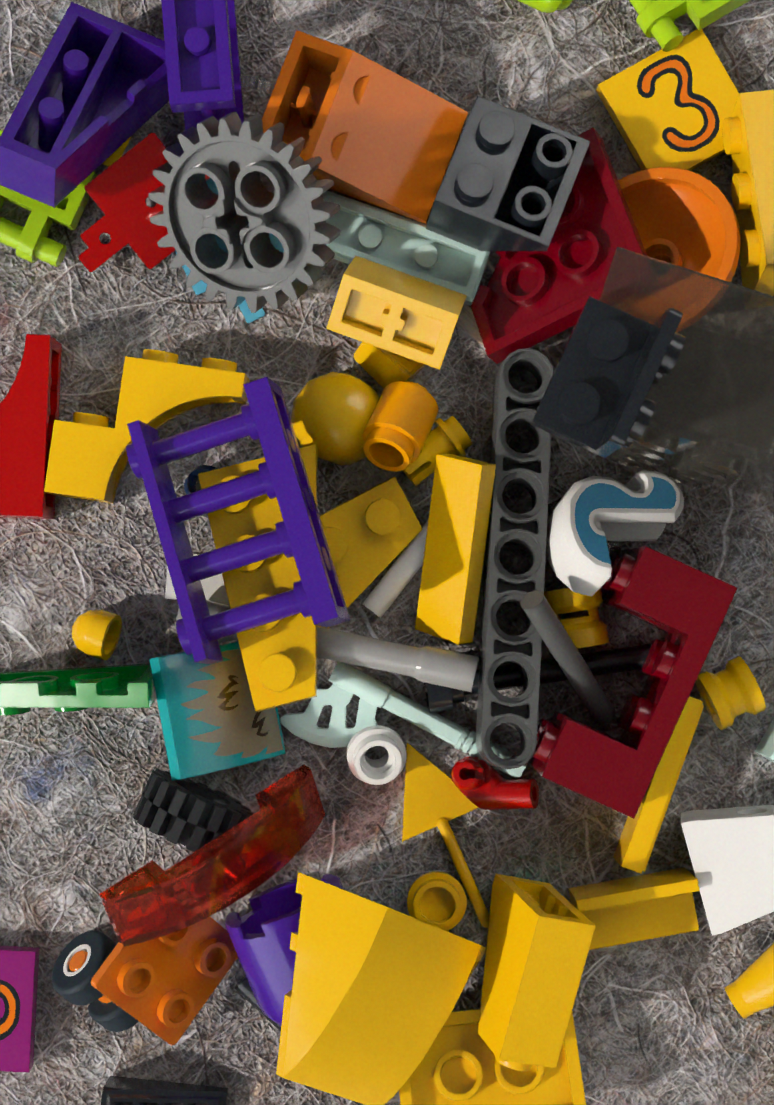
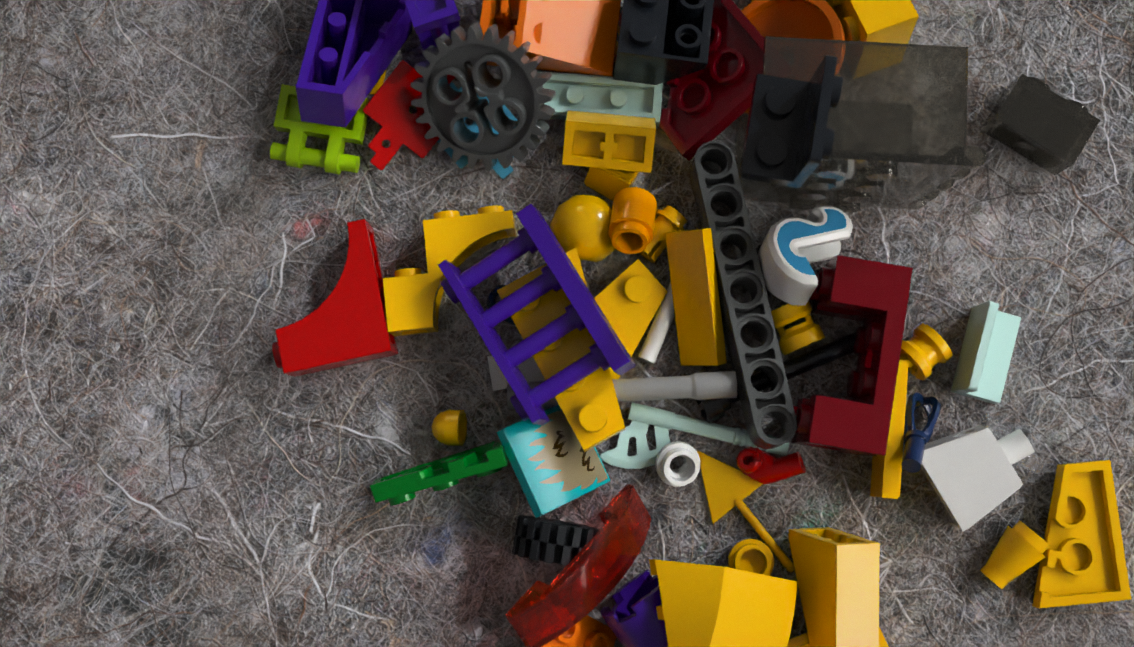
camera: 10 degrees left, 5 degrees down
dark grey bar [520,590,616,725] -> none
yellow panel [568,867,700,950] -> none
none -> dark blue piece [901,393,941,473]

